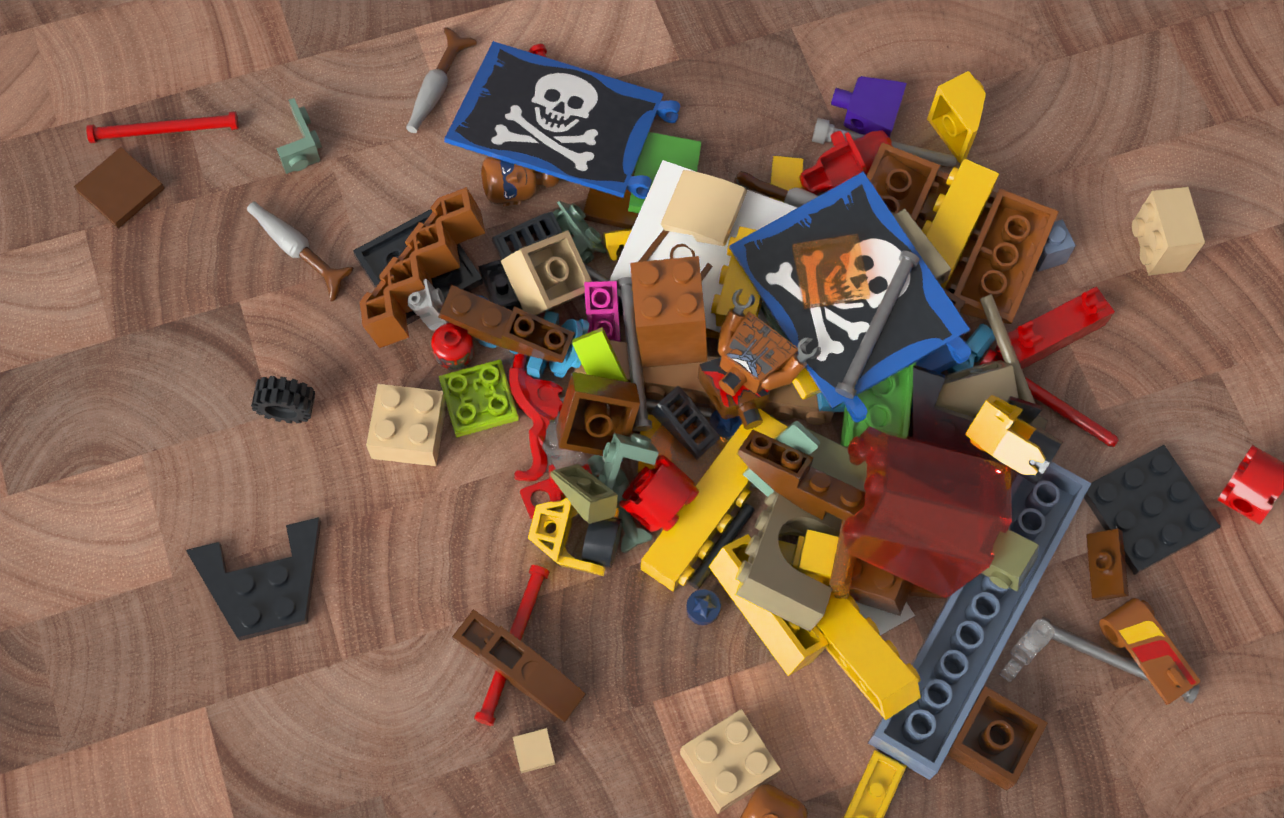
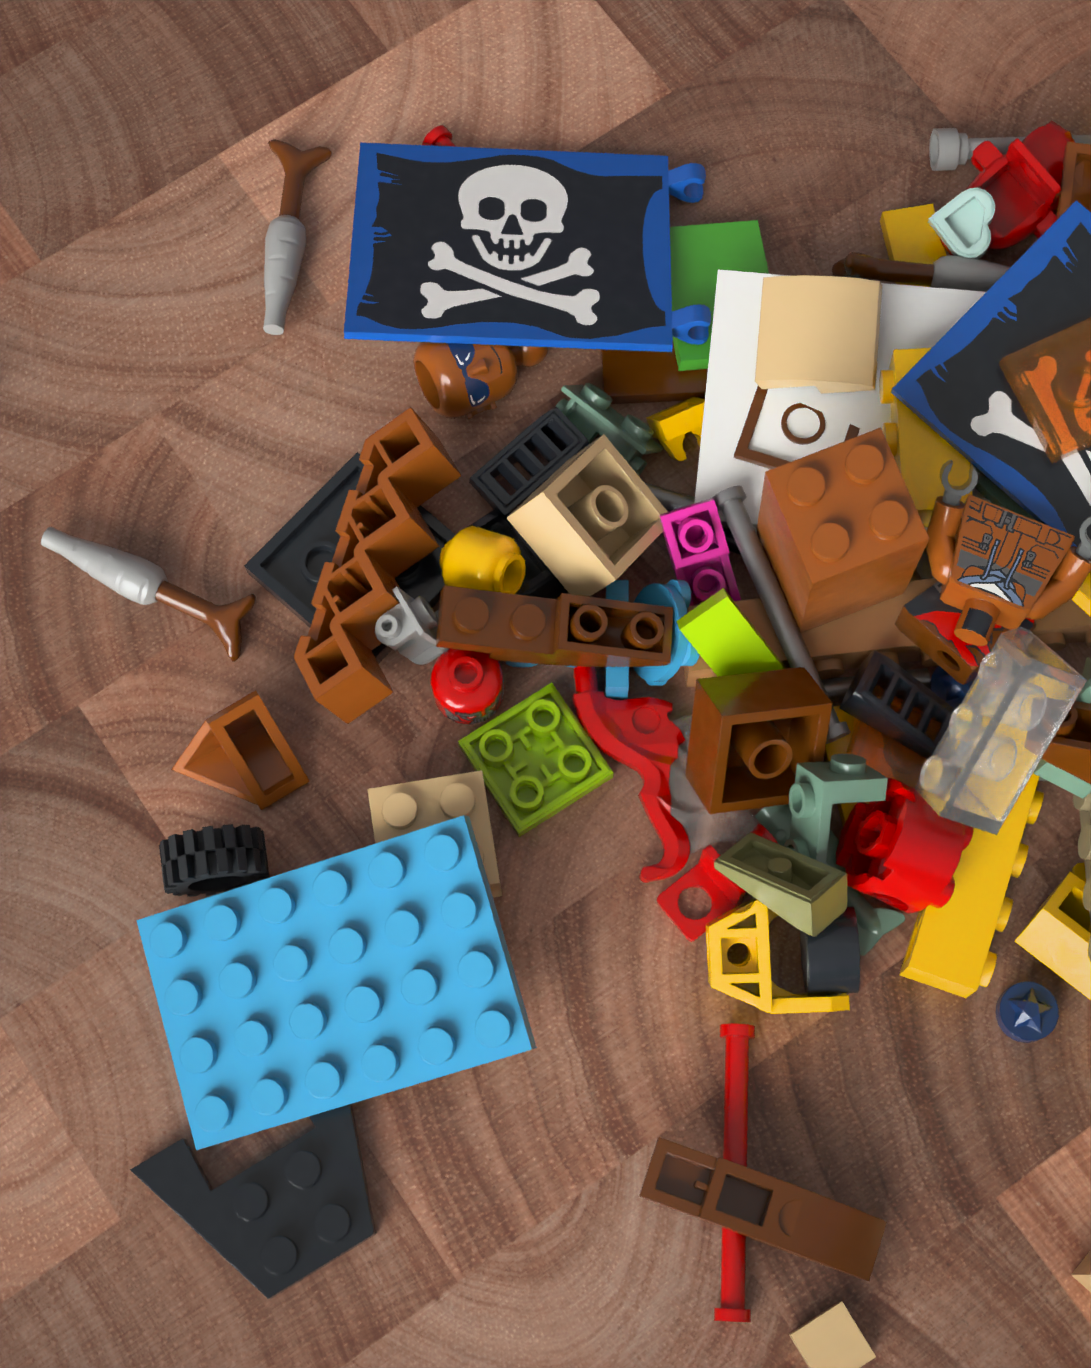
camera: 10 degrees left, 5 degrees up
sand green bracket [276,98,322,174] -> none
black bar [688,503,755,590] -> none
dark purple torso [831,76,907,137] -> none
none -> dark azure plate [136,815,537,1150]
none -> dark orange slope [171,690,309,810]
none -> yellow head [439,526,526,594]
none -> clear slope [914,627,1087,835]
none -> light aqua tile [928,188,995,259]

